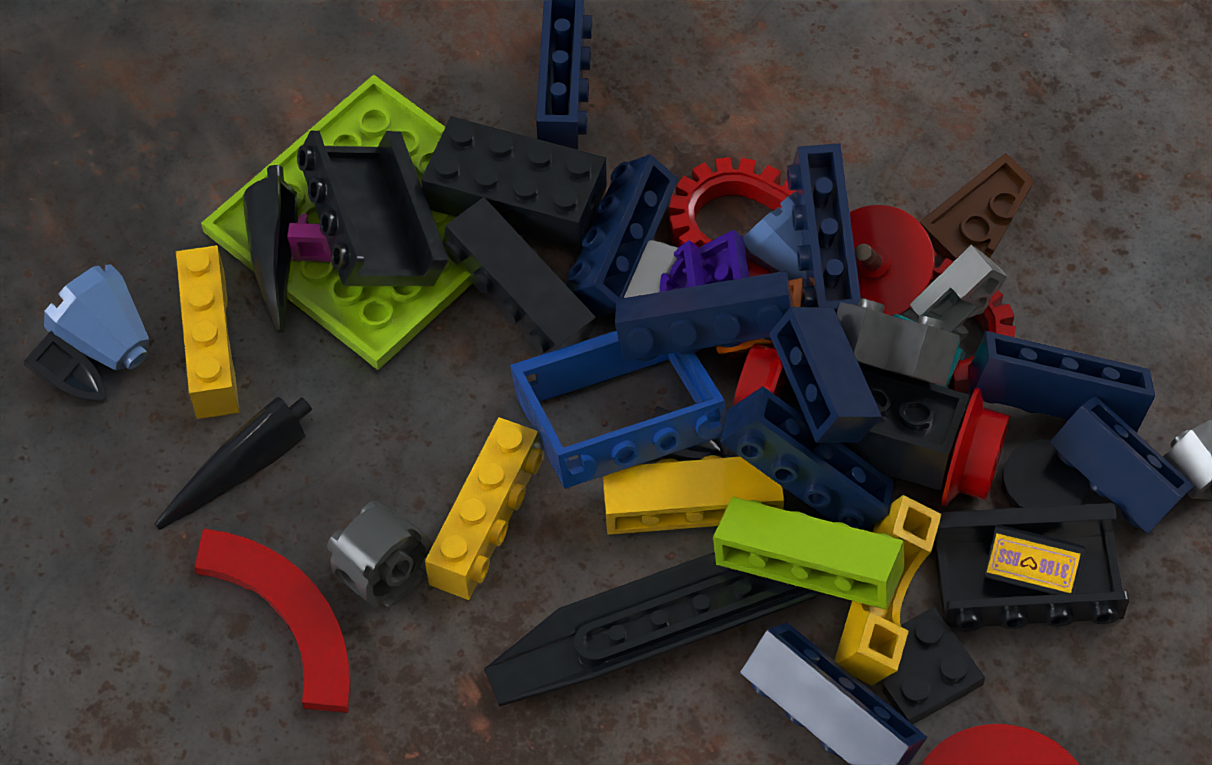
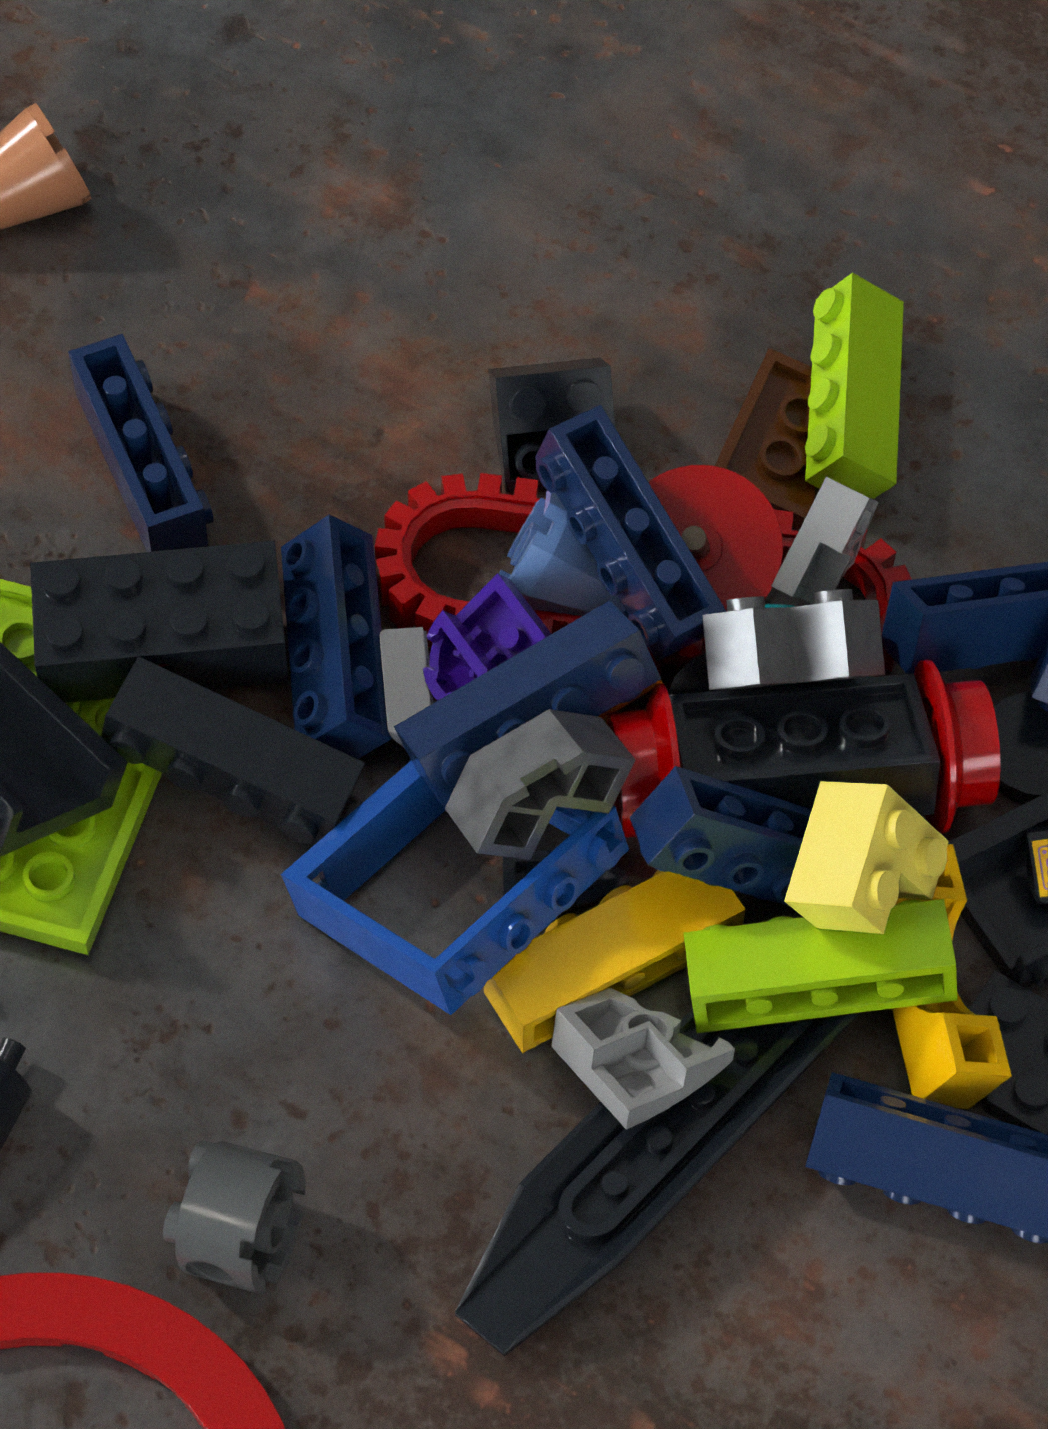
camera: 30 degrees left, 0 degrees up
yellow brick [425,417,544,600] -> none
dark blue brick [769,307,882,443] -> none
none -> flat silver brick [445,709,635,860]
none -> black slope [488,357,615,492]
none -> light grey slope [551,988,735,1130]
none -> light yellow brick [784,781,949,934]
none -> lime brick [805,272,904,499]

